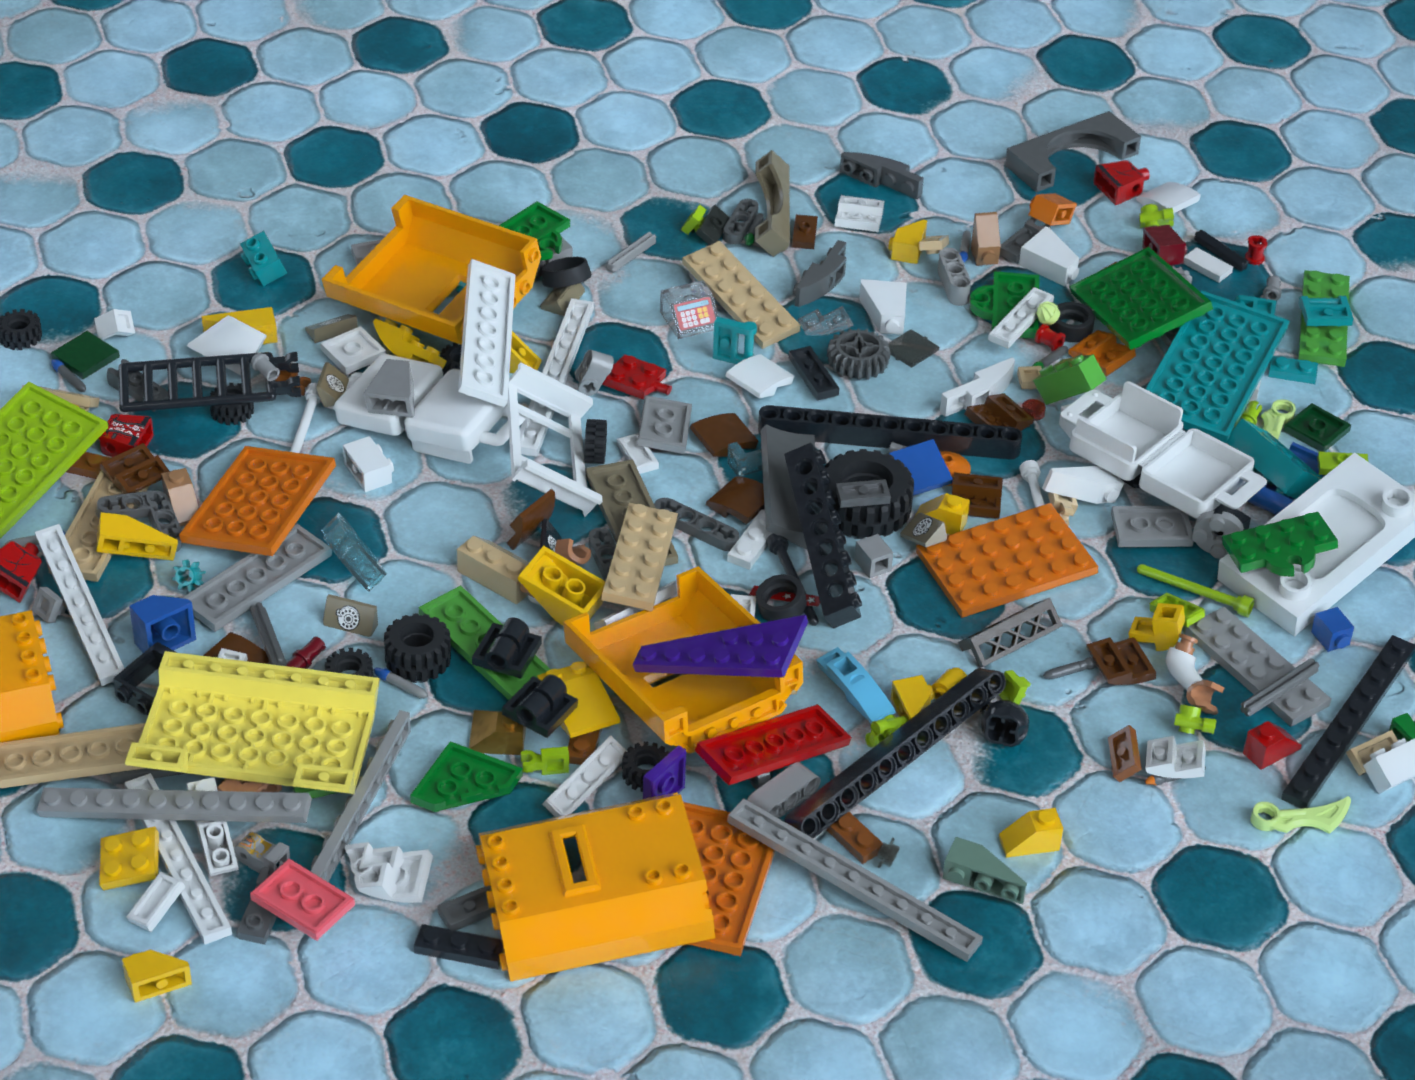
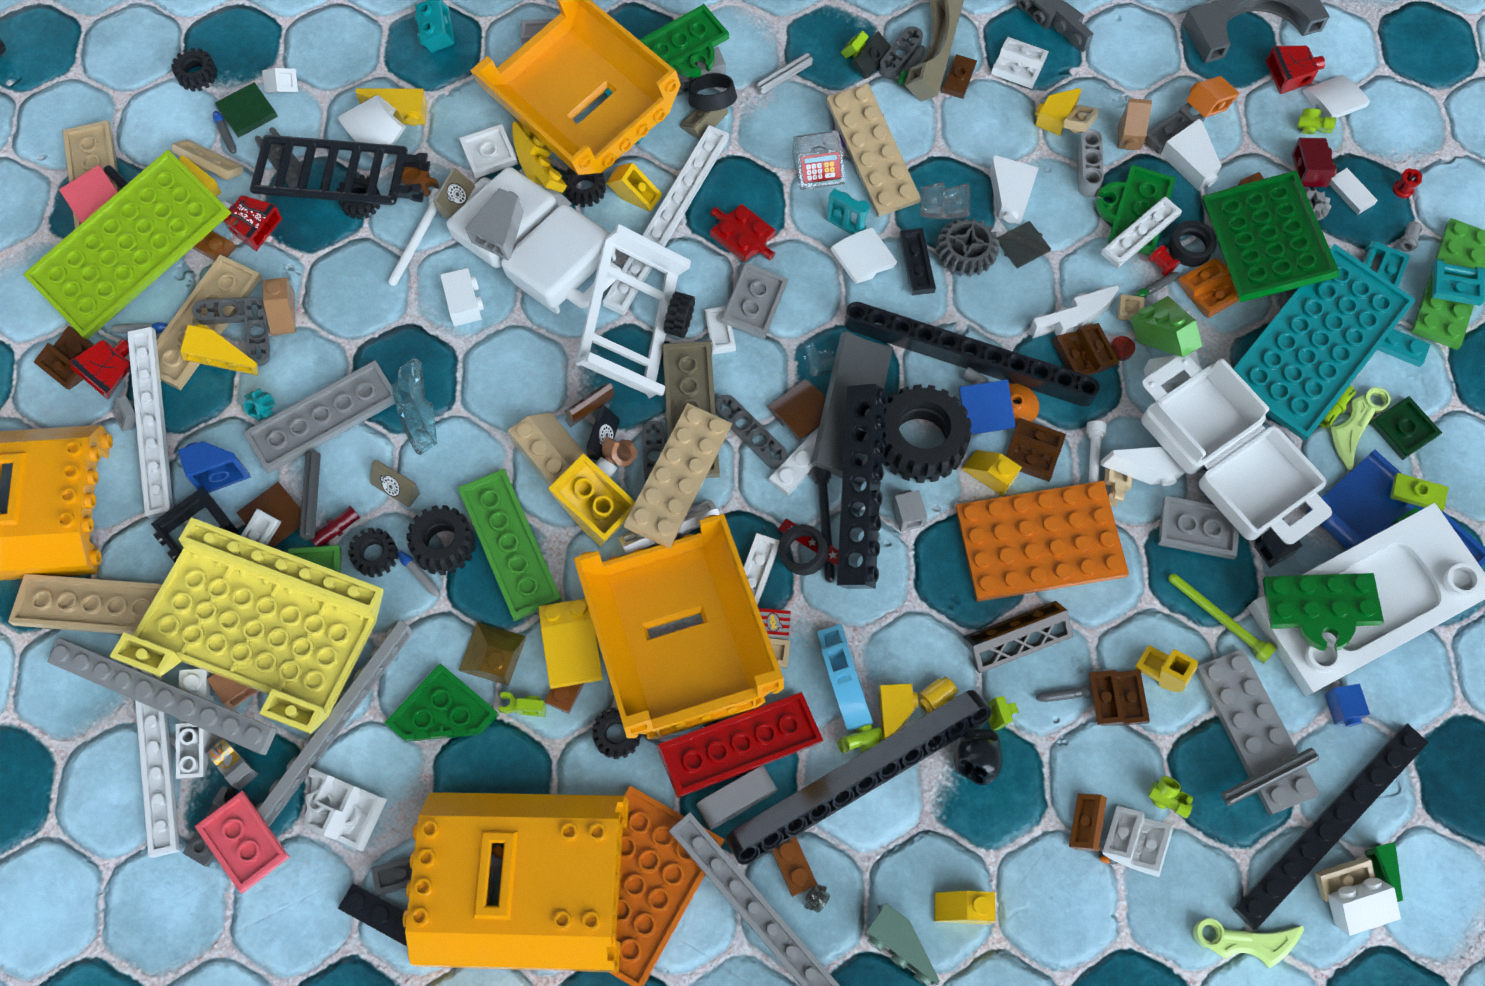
camera: 15 degrees right, 25 degrees up
yellow plate [99,826,159,891] -> none
reddish brown slope [100,443,170,494] -> none
yellow slope [122,949,192,1003] -> none
white tile [126,872,185,932] -> none
orange plate [179,446,336,556] -> none
light grey pin [251,353,280,381] -> none
dark tan slope [305,314,358,343] -> none
white plate [458,259,515,407] -> none
black plate [472,617,542,679] -> none
black plate [502,674,578,738] -> none
white tile [542,735,627,817] -> none
light grey piece [575,349,614,396] -> none
dark purple wing [633,615,808,678] -> none
dark purple plate [643,745,686,799] -> none
reddish brown slope [690,413,759,457] -> none
dark grey slope [793,240,846,307] -> none
flat silver plate [836,479,891,508] -> none
dark tan slope [900,513,947,547] -> none
light grey piece [960,230,971,263] -> none
yellowish green plate [1036,301,1060,325] -> none
lime plate [1149,593,1205,627] -> none
piece [1165,633,1224,715] -> none
light grey plate [1192,511,1244,558] -> none
black axle [1194,230,1249,271] -> none
teal slope [1227,418,1322,499] -> none
red slope [1243,721,1302,770] -> none

